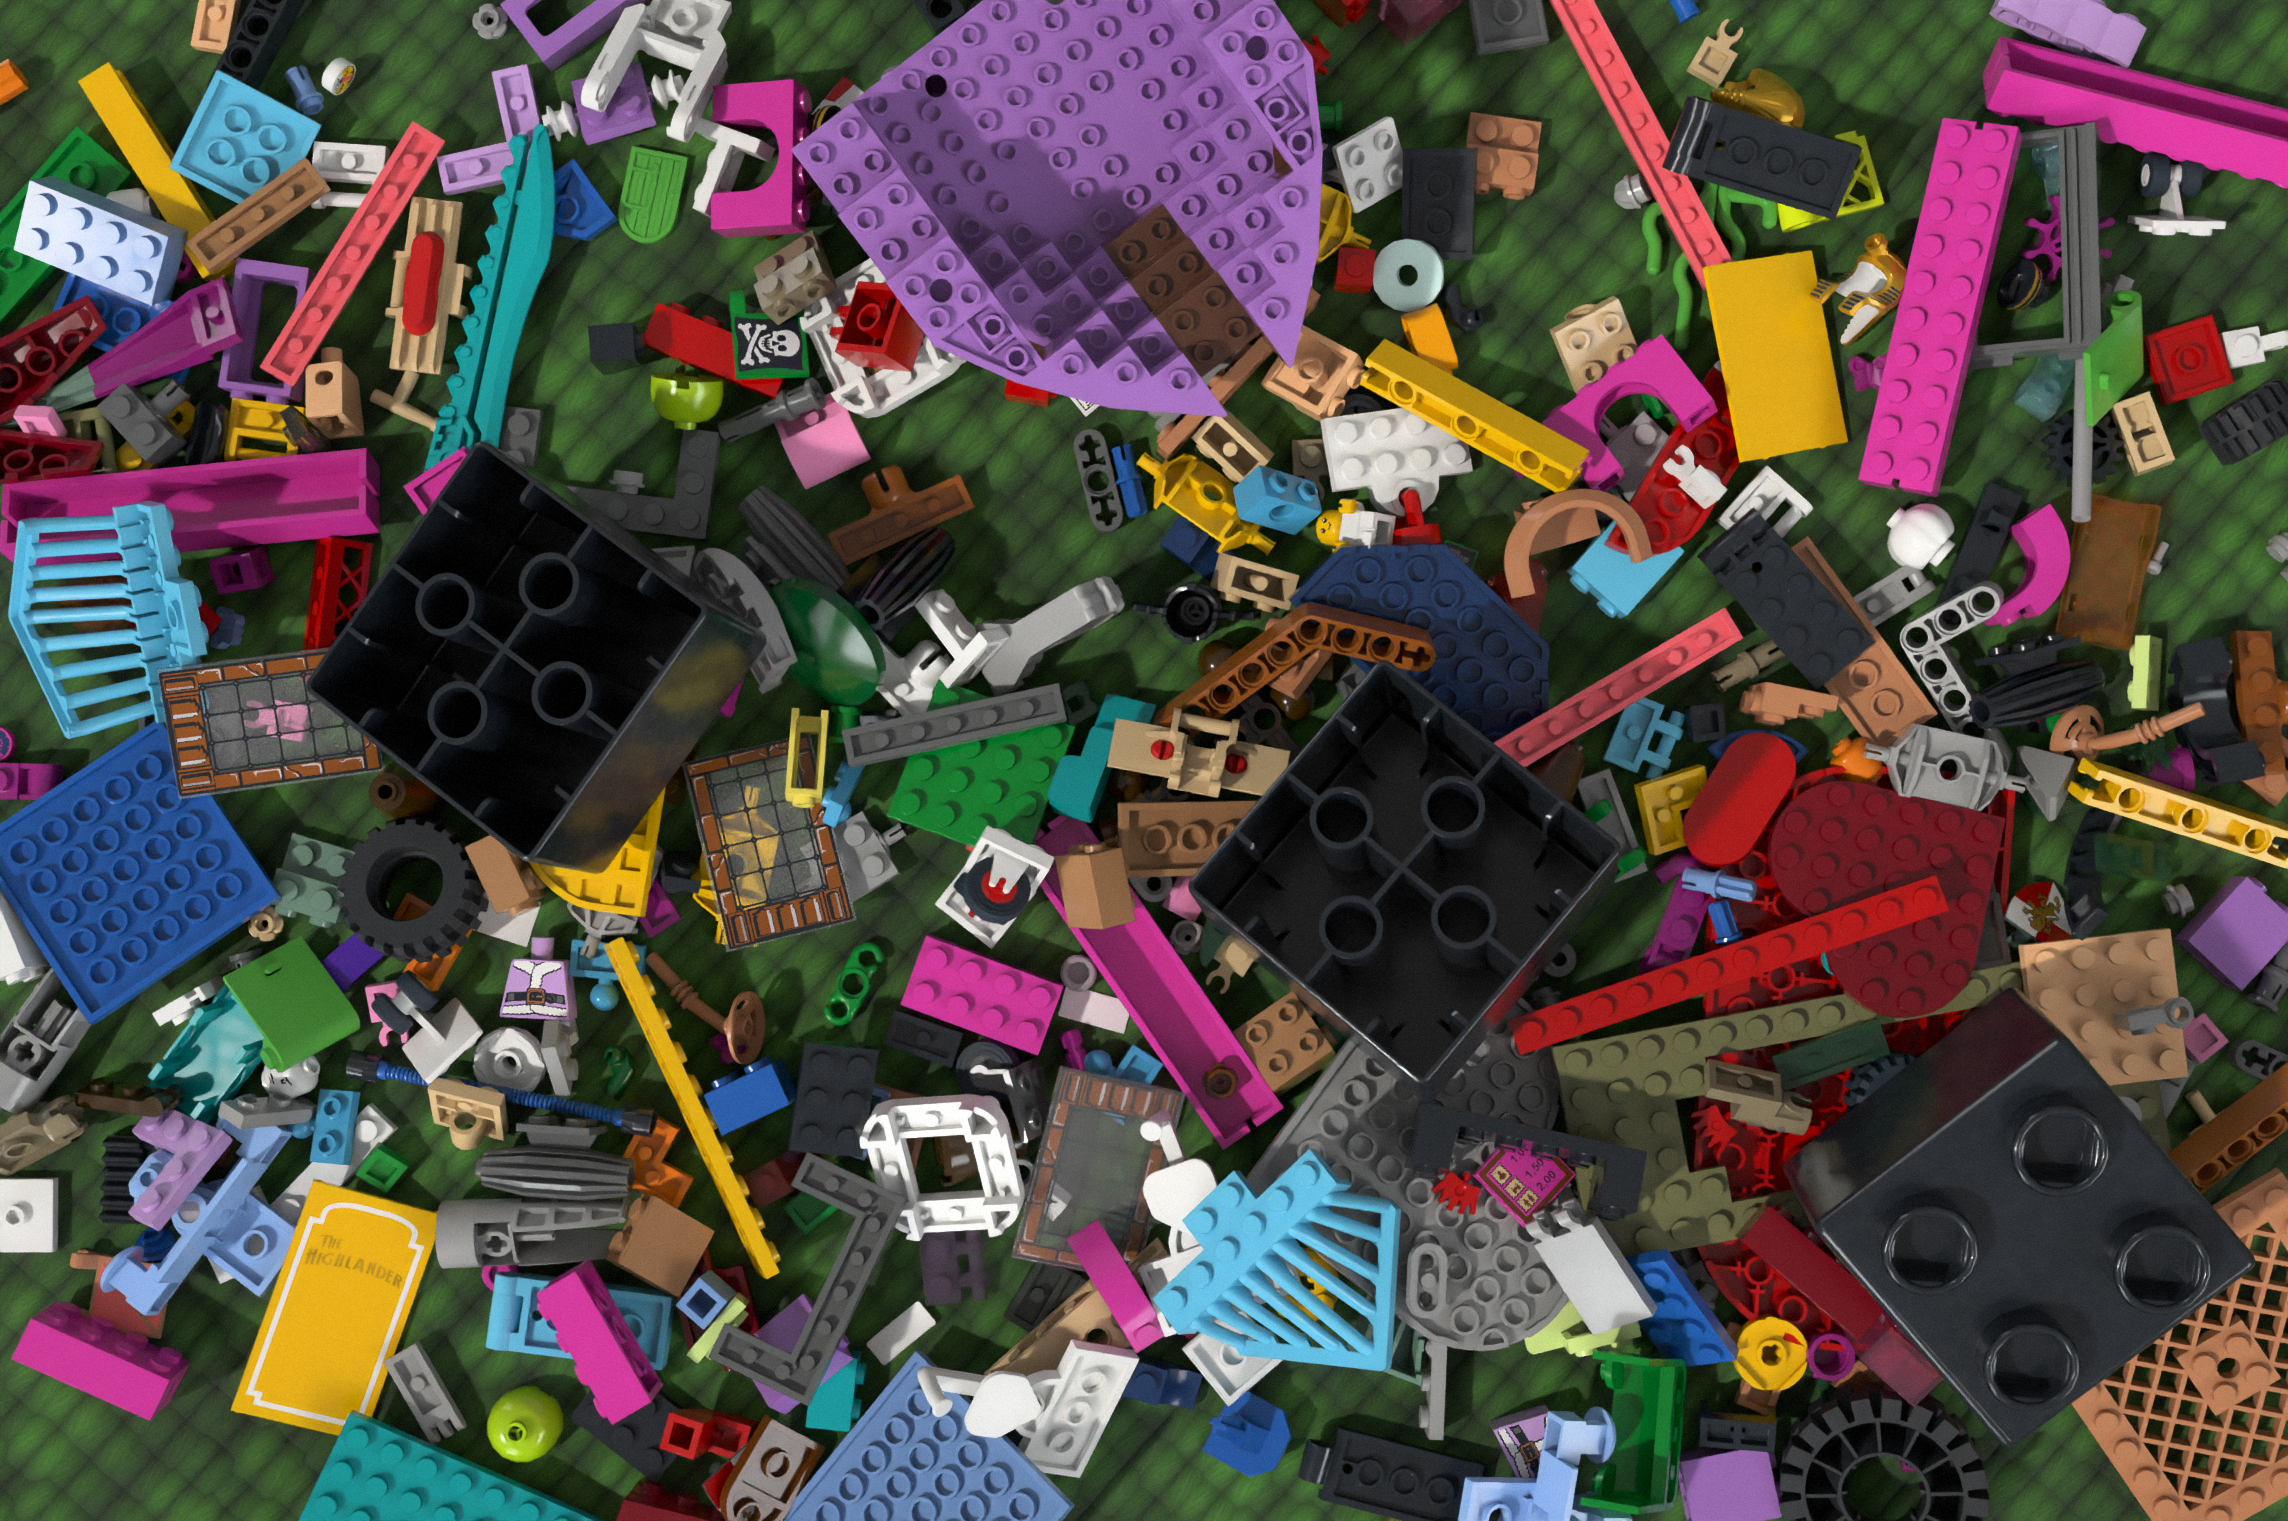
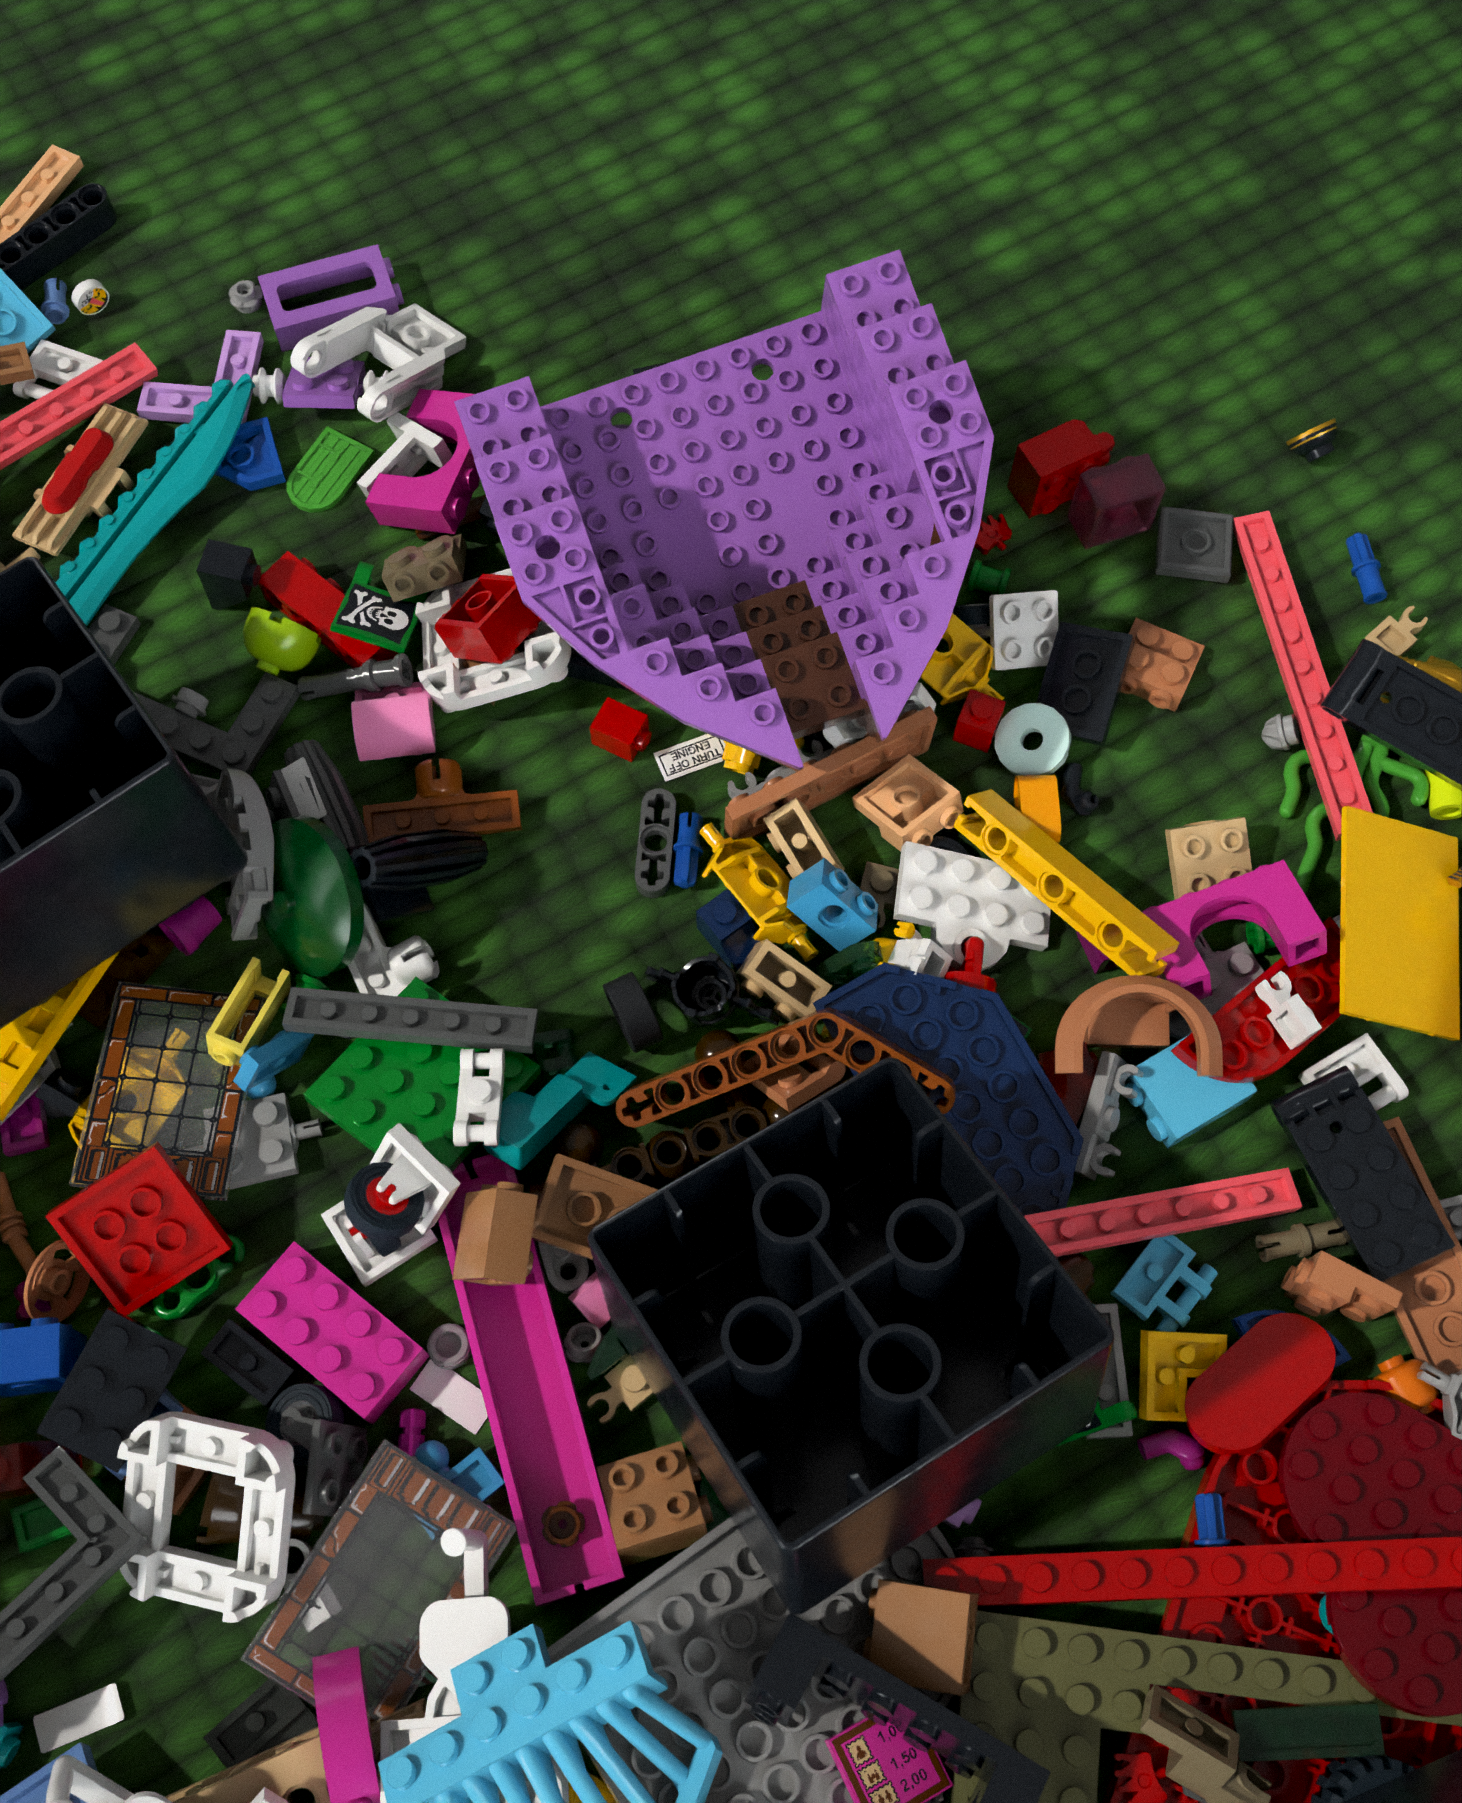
camera: 15 degrees right, 20 degrees down
white bracket [915,589,1010,689] -> none
clear purple plate [919,1230,989,1306] -> none
light grey arm [974,577,1125,697] -> none
tan piece [1107,707,1290,798] -> none
red piece [1431,1172,1480,1215] -> none
dark grey plate [1544,943,1576,977] -> none
magenta plate [1638,875,1710,975] -> none
medium blue axle [1682,866,1757,902] -> none
black plate [1684,702,1727,742] -> none
none -> red plate [45,1141,233,1316]
none -> white sticker [281,757,327,820]
none -> white plate [453,1048,505,1146]
none -> black tyre [603,972,664,1053]
none -> clear green plate [814,941,883,992]
none -> medium nougat brick [863,1579,979,1696]
none -> light grey plate [1074,1051,1144,1181]

